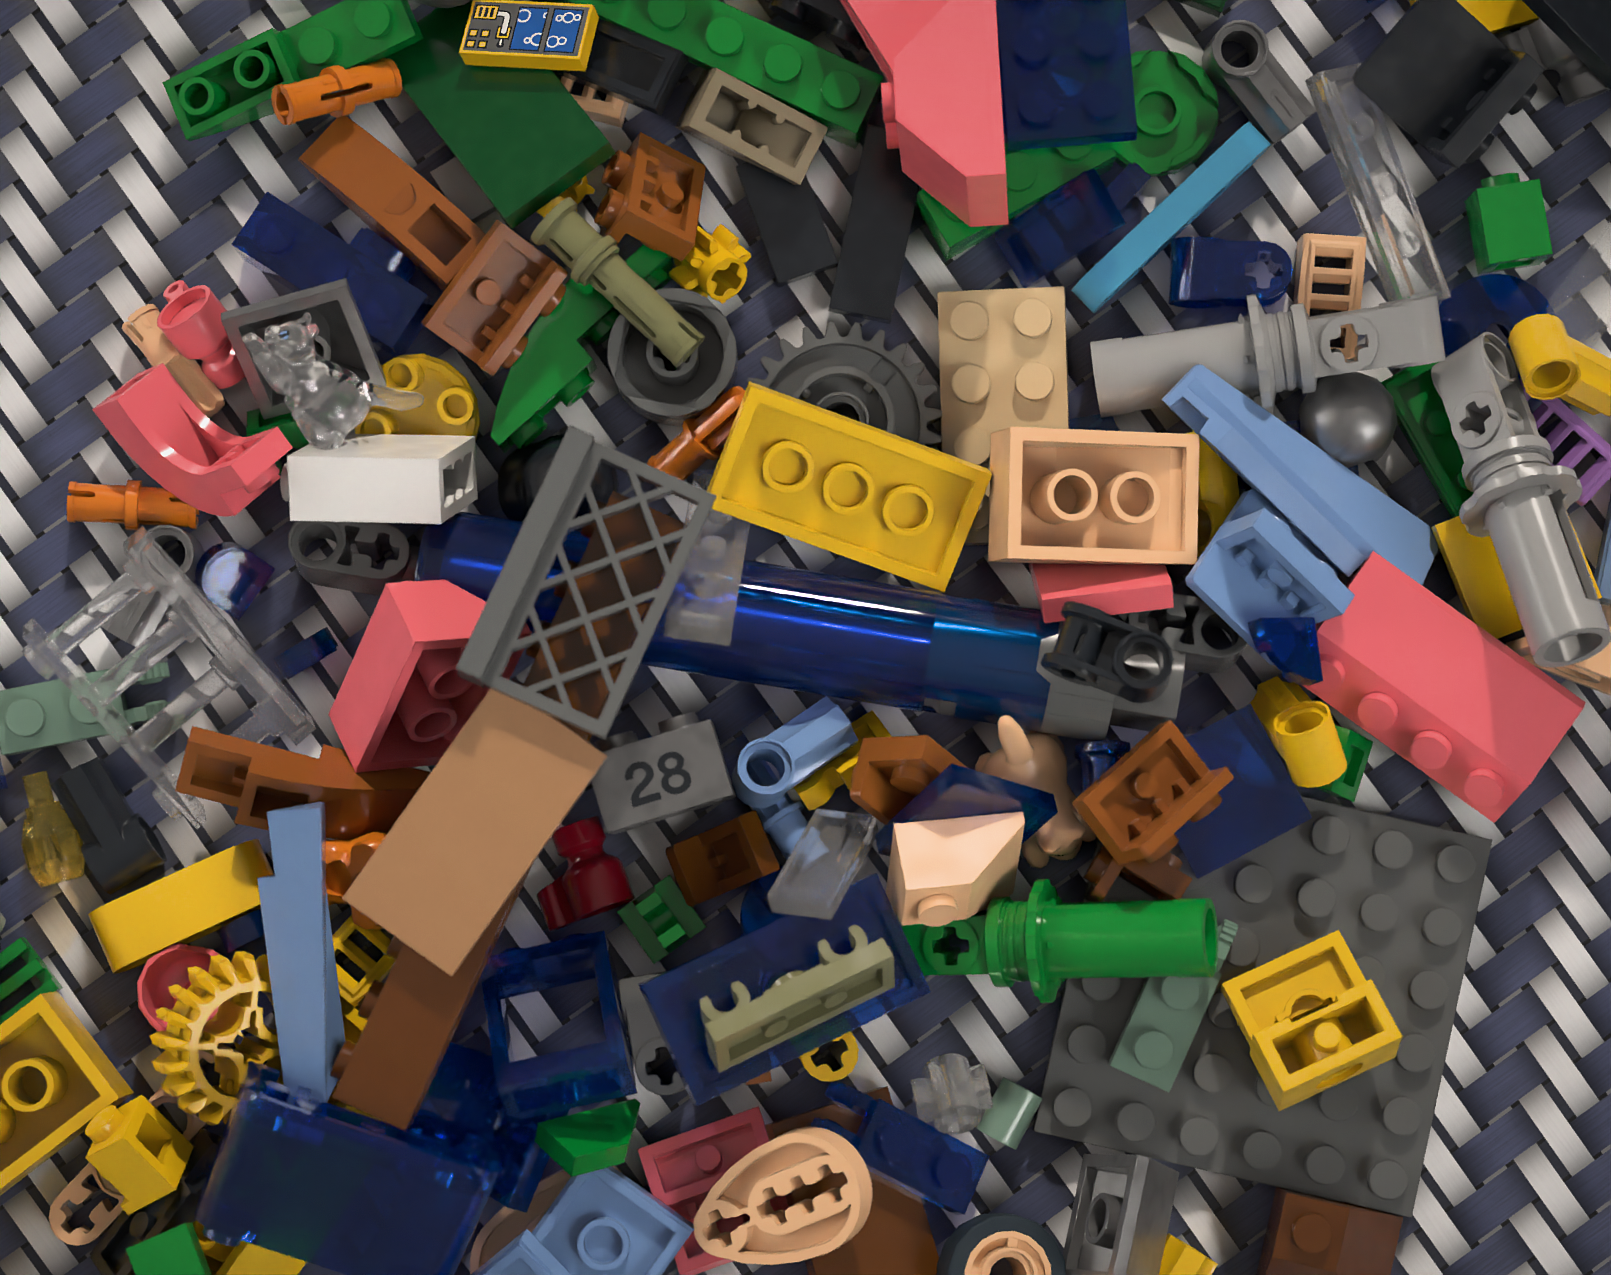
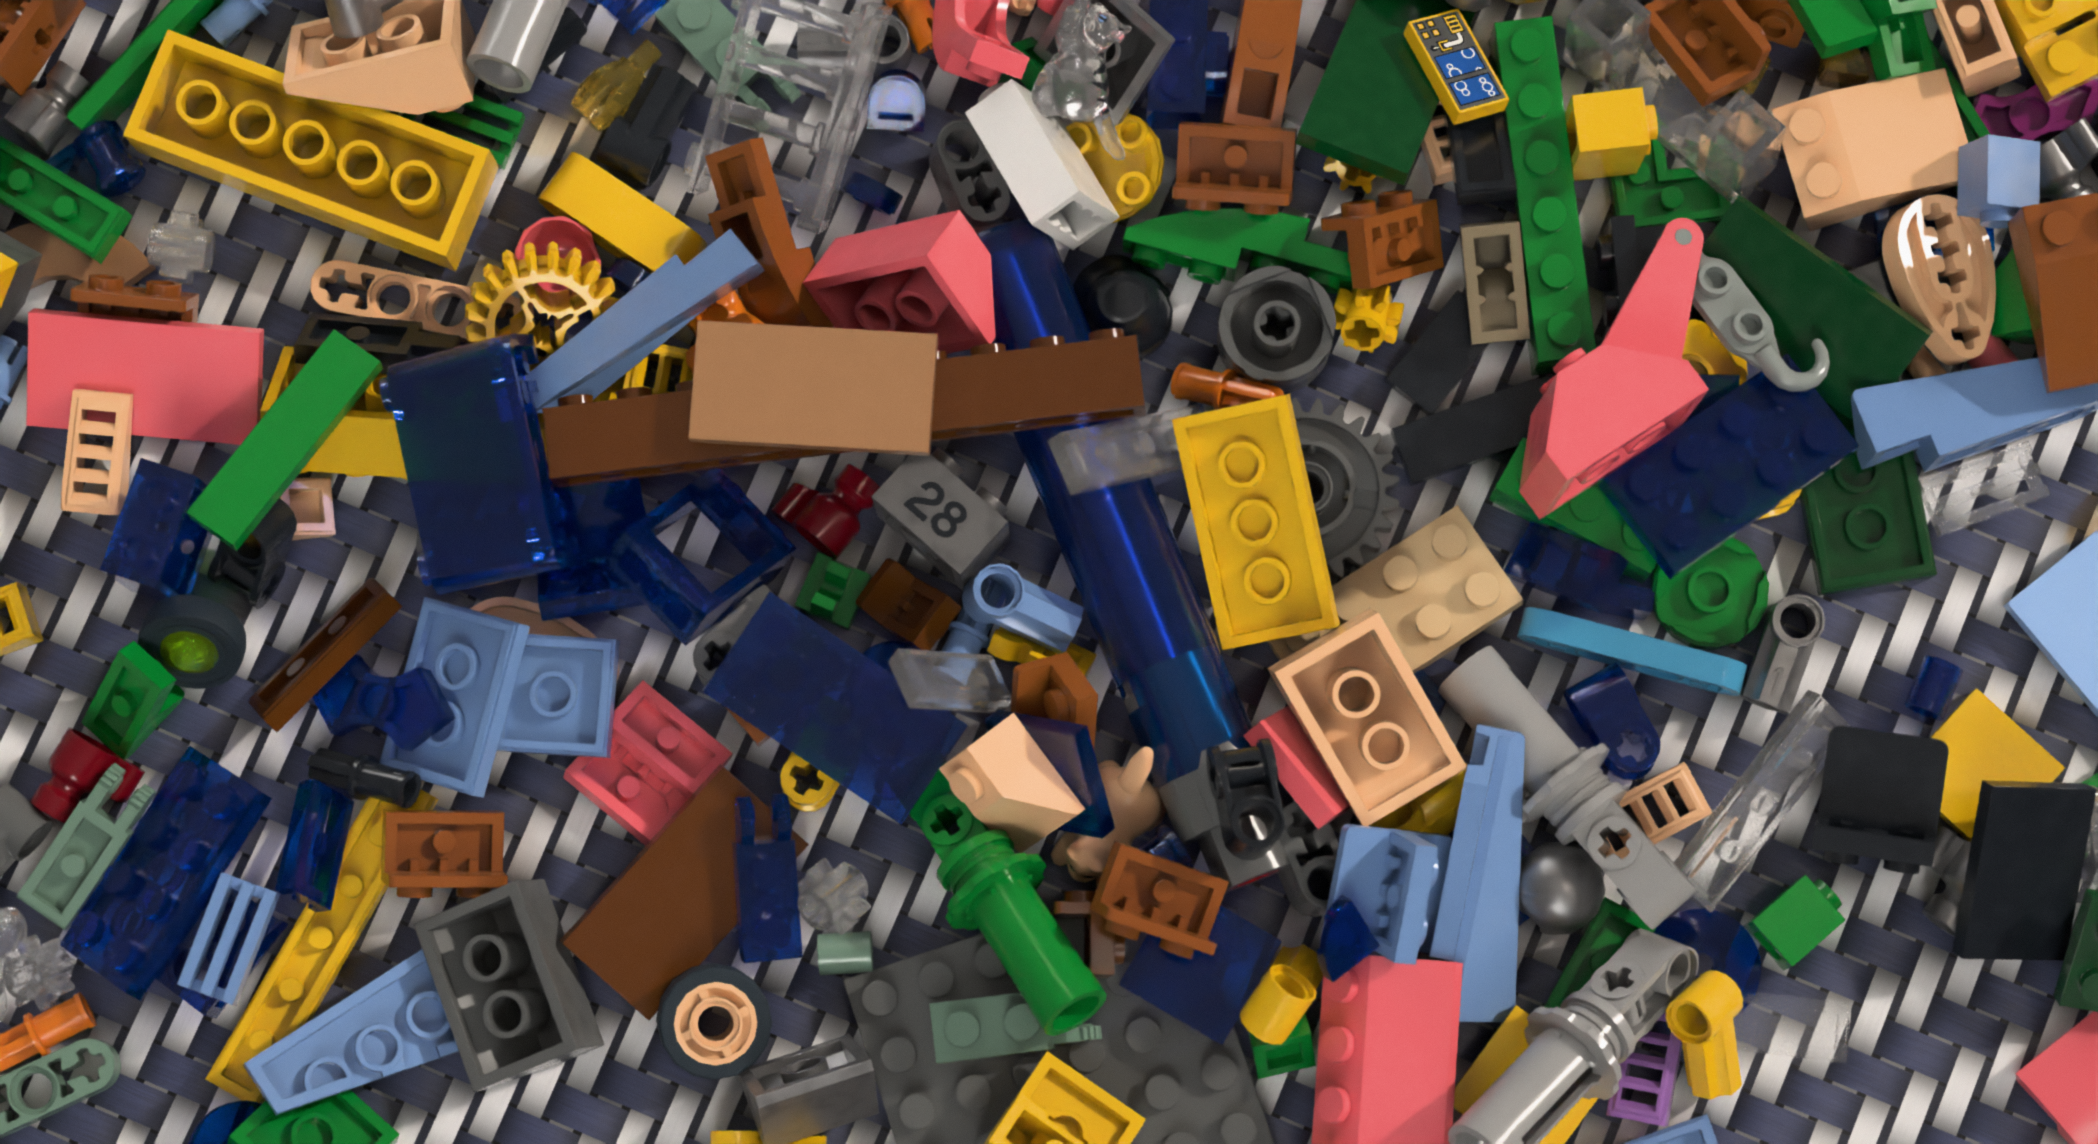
camera: 60 degrees right, 5 degrees down
yellow brick [85,1095,194,1215] -> none
dark grey fence [456,425,716,740] -> none
olive pin [530,197,705,367] -> none
green tile [535,1098,641,1177] -> none
light nougat piece [693,1127,872,1265] -> none
olive plate [700,924,895,1073] -> none

